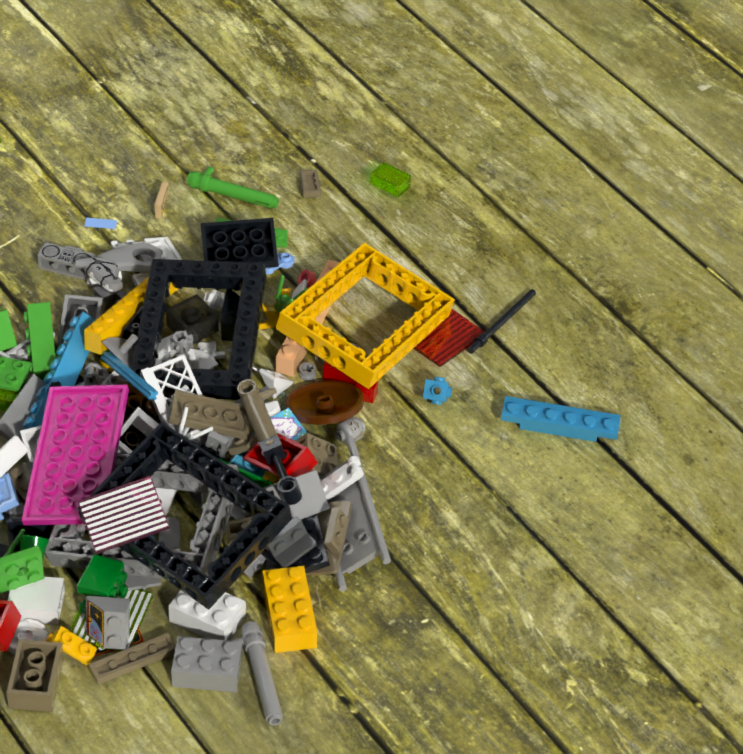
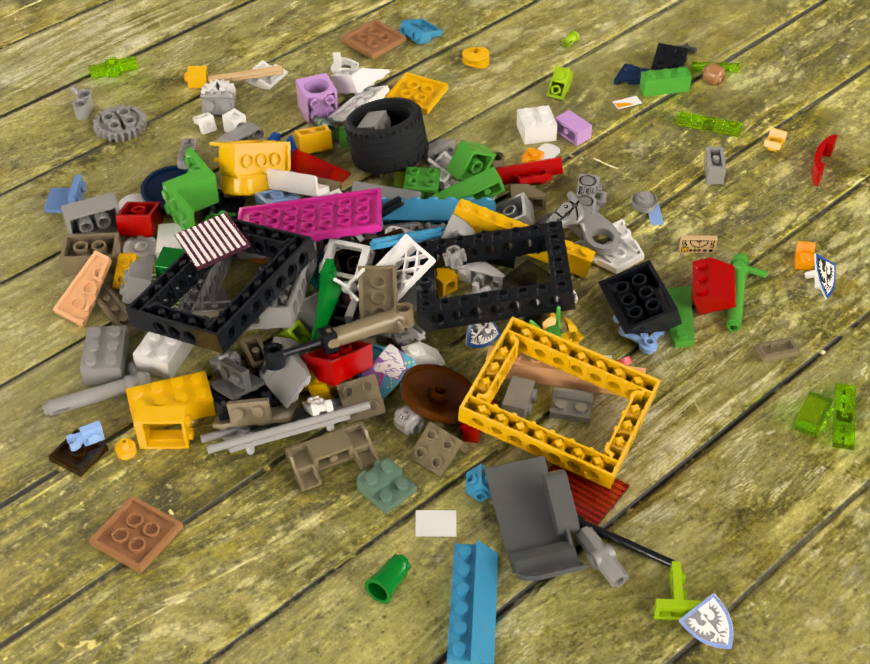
camera: 85 degrees right, 0 degrees up
white slope [259,368,293,399] -> none
none -> dark brown tile [48,429,109,477]
none -> light nougat wing [52,250,112,328]
none -> light blue plate [66,420,105,451]
none -> medium nougat plate [89,495,183,574]
none -> yellow tile [115,438,137,460]
none -> yellow window [133,406,194,449]
none -> dark tan bracket [285,421,379,492]
none -> sand green plate [357,457,417,514]
none -> green plant [364,554,411,604]
none -> dark tan bracket [409,422,470,477]
none -> white sticker [415,510,457,537]
none -> dark grey beam [484,456,588,581]
none -> red bracket [496,156,563,185]
none -> dark tan slope [509,184,546,210]
none -> light grey bracket [549,387,594,424]
none -> light grey piece [575,526,629,588]
none -> light grey plate [632,191,657,213]
none -> lime bracket [653,561,702,620]
none -> shield [678,593,734,649]
none -> red slope [693,257,736,315]
none -> light grey brick [703,146,726,185]
none -> yellow bracket [764,128,787,152]
none -> light orange bracket [794,241,816,271]
none -> shield [805,254,836,299]
none -> red slope [811,134,838,186]
none -> clear neon green tile [832,383,856,450]

